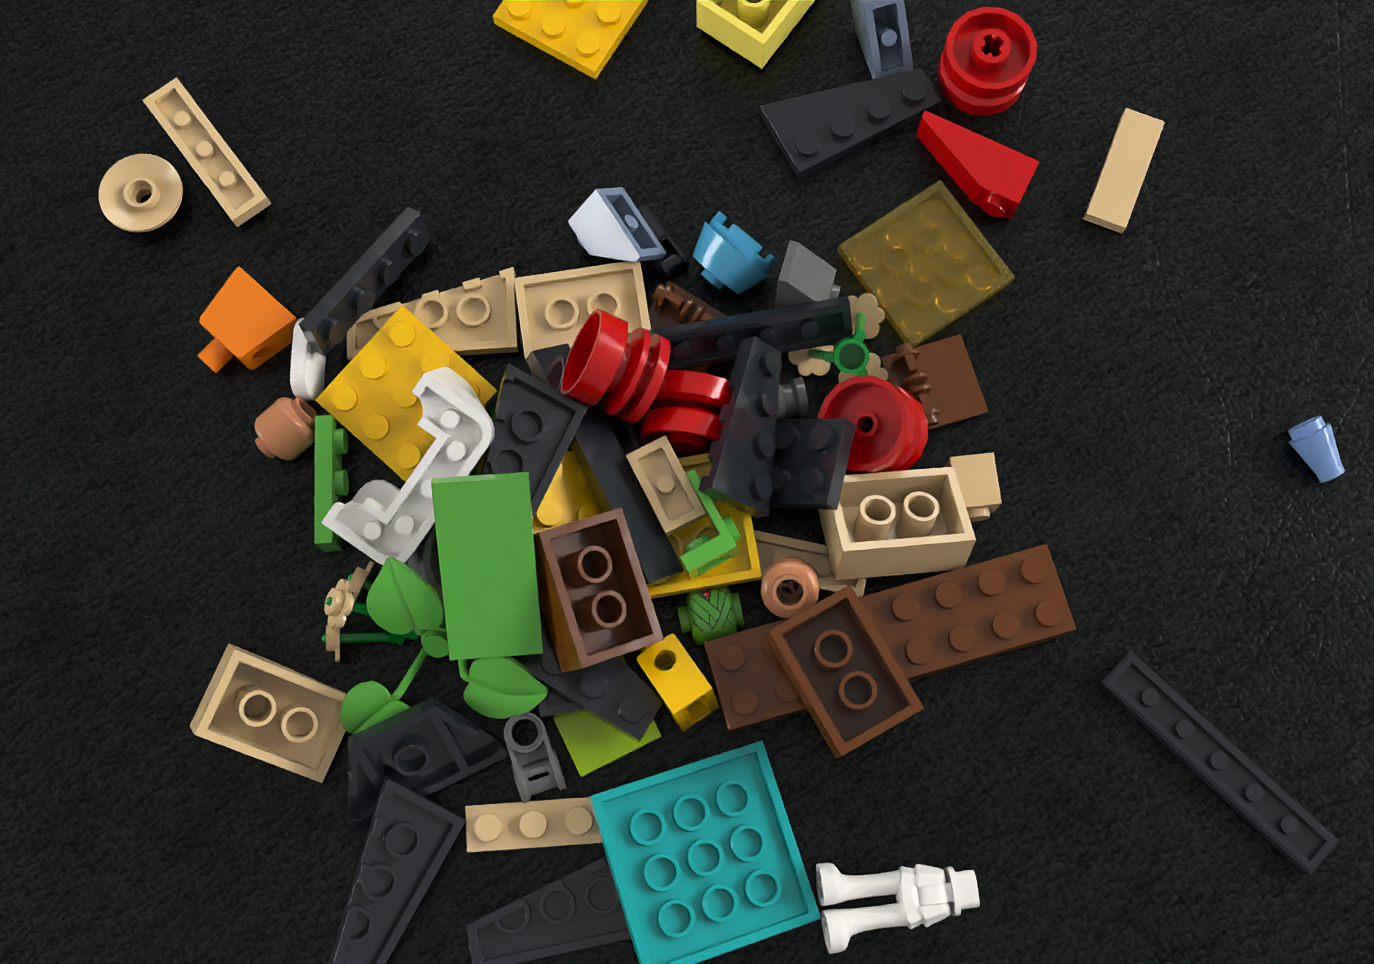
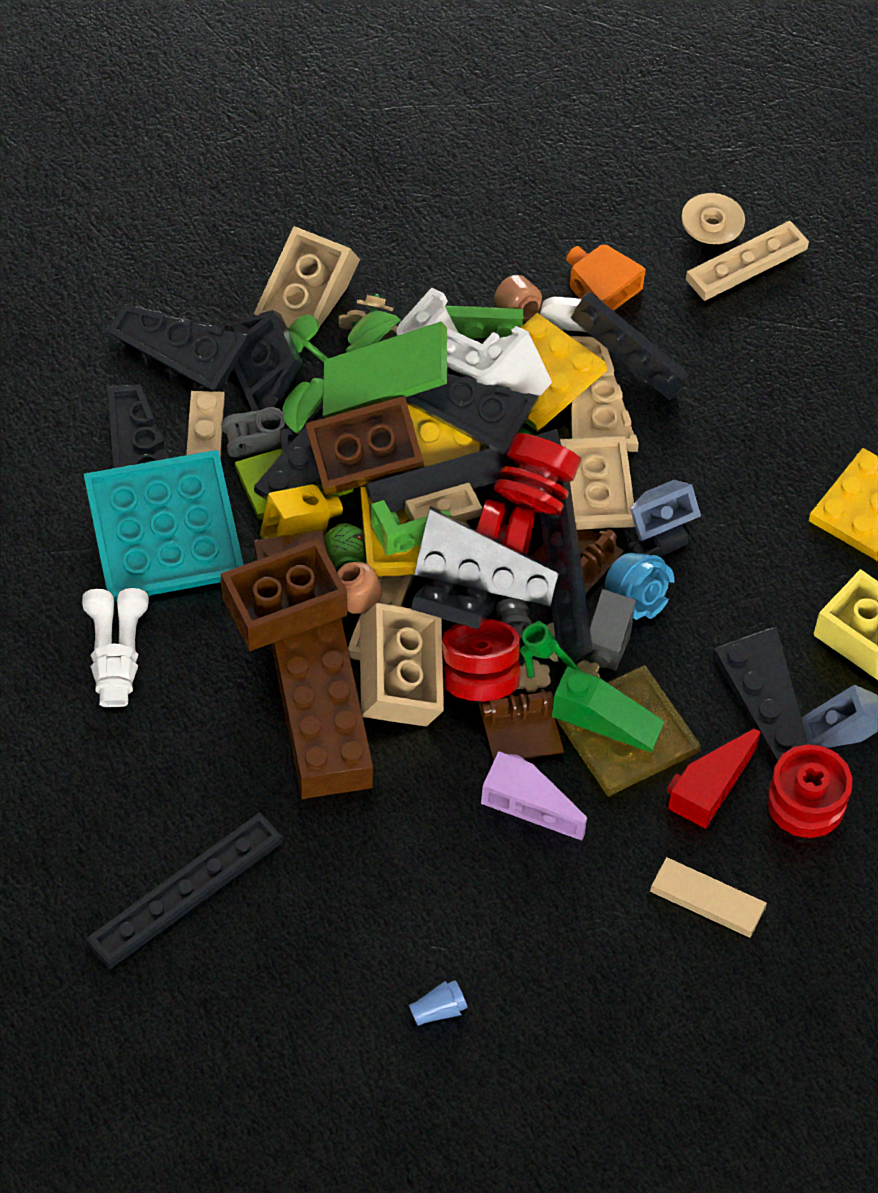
camera: 90 degrees right, 20 degrees down
tan brick [944,452,1002,522] -> none
none -> lavender slope [481,751,587,840]
none -> green slope [552,667,665,753]

